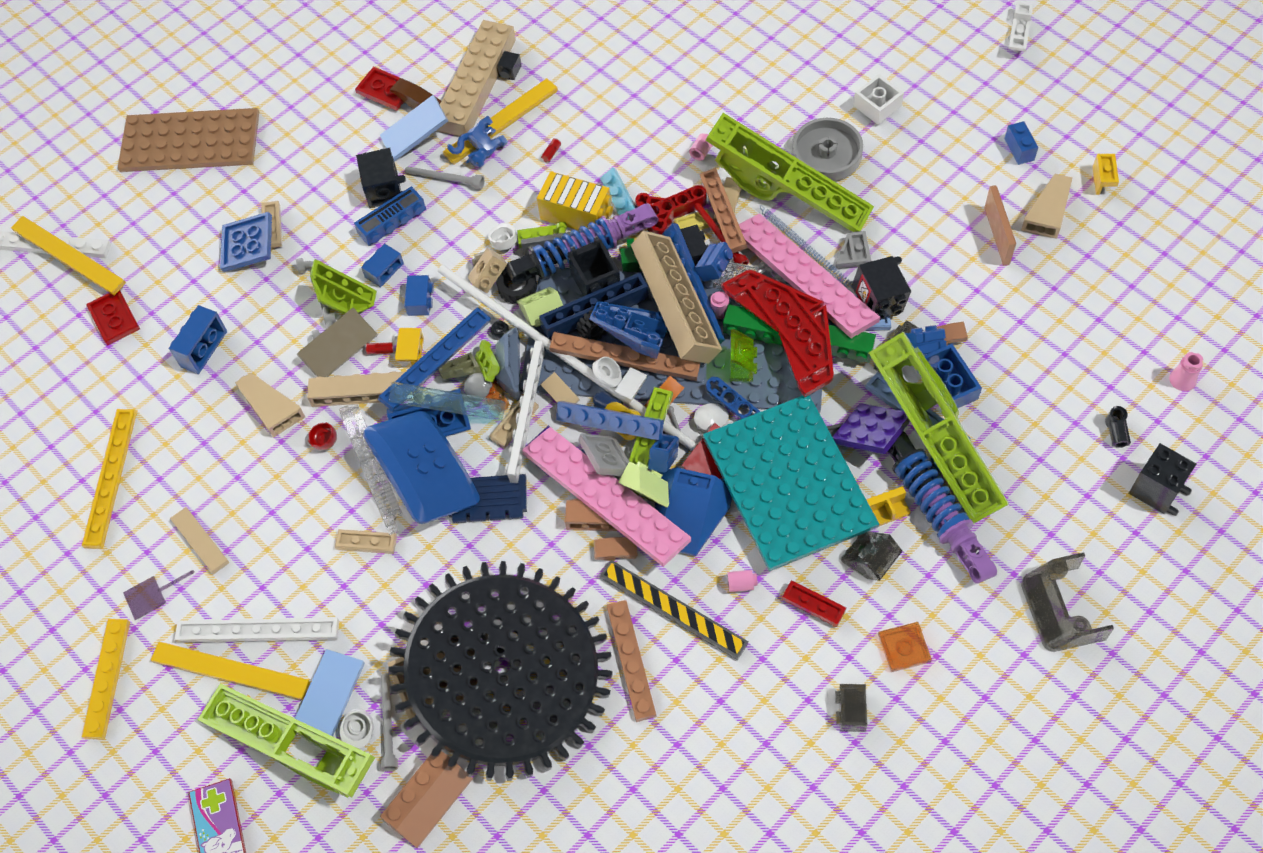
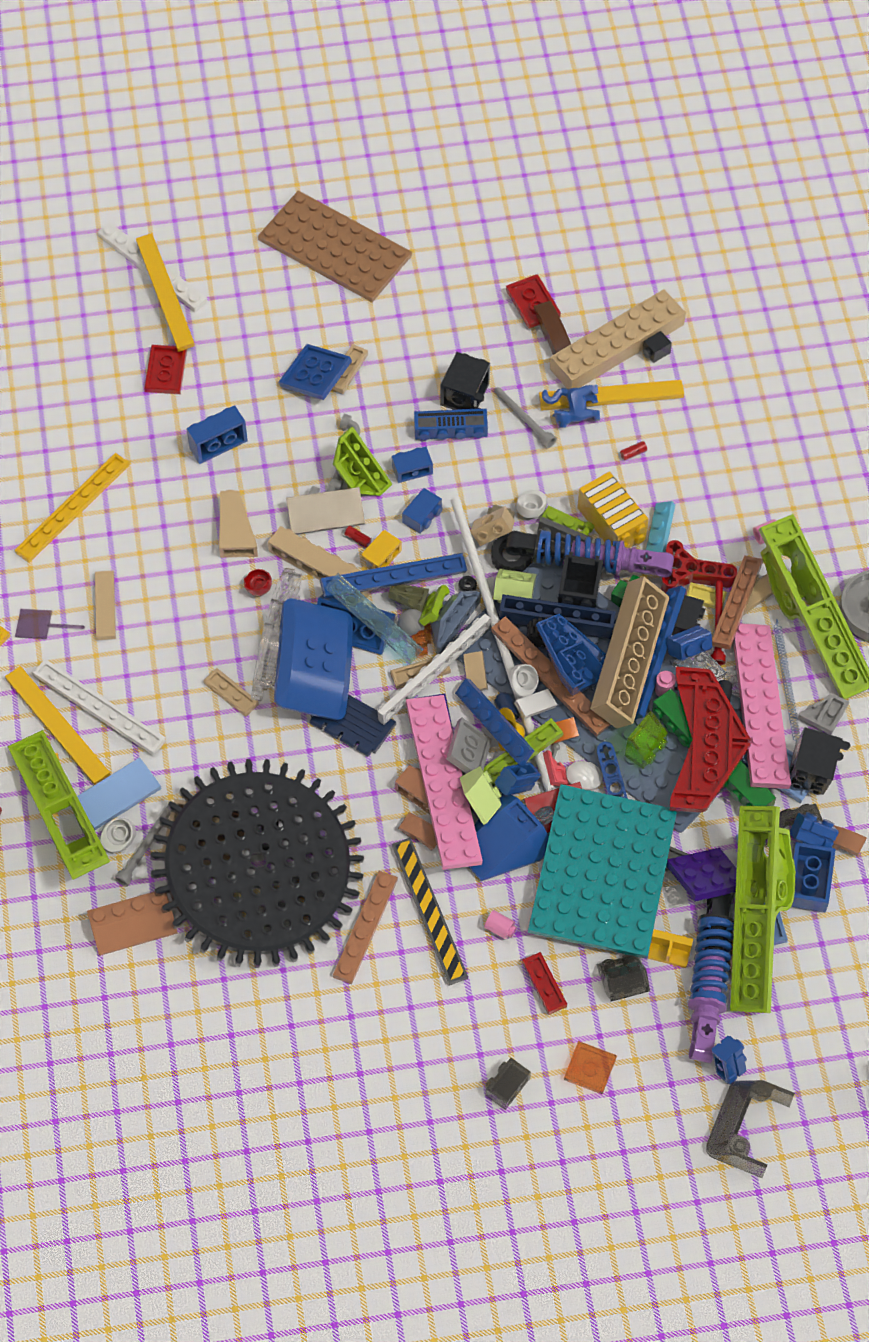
camera: 30 degrees right, 0 degrees up
light blue tile [380,95,448,161] -> none
none -> clear light blue tile [534,806,554,825]
none -> coral tile [543,750,570,787]
none -> blue brick [712,1036,747,1084]

